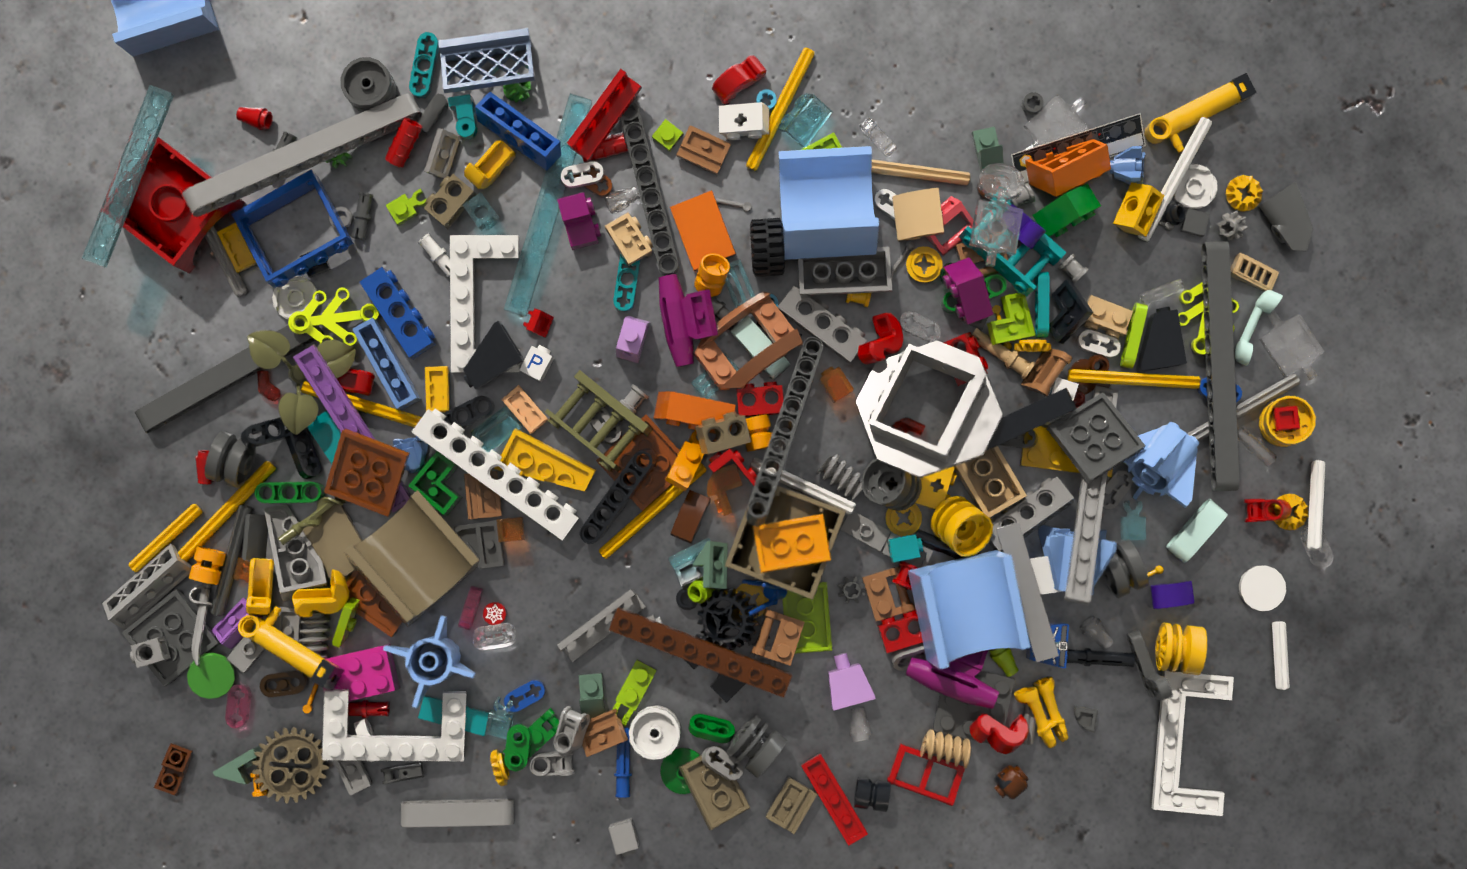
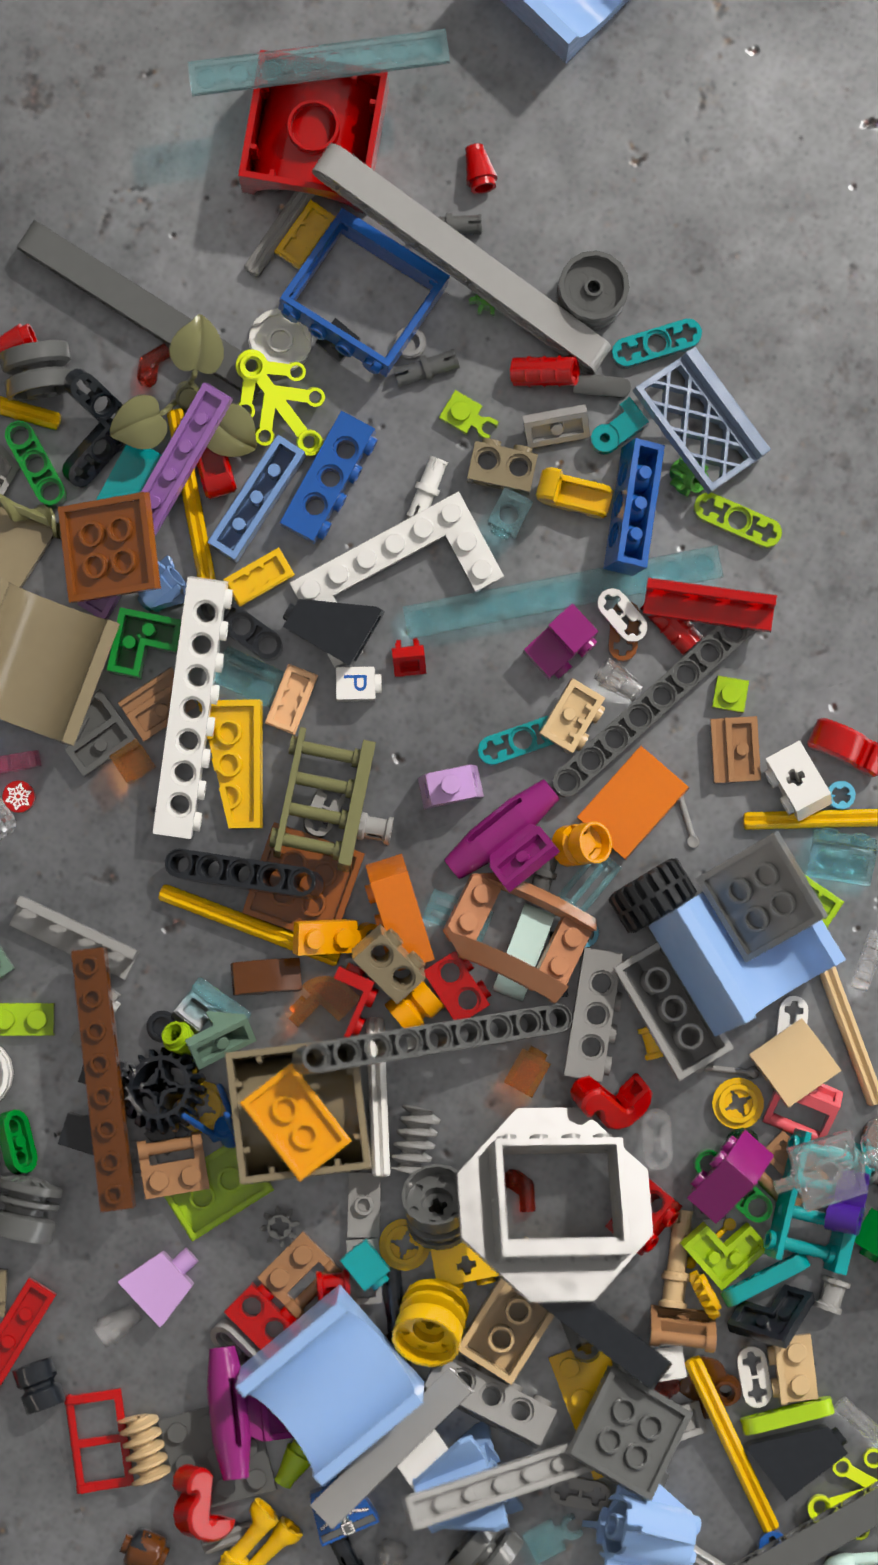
camera: 60 degrees right, 0 degrees up
none -> lime beam [693,493,782,549]
none -> dark grey plate [696,831,828,963]

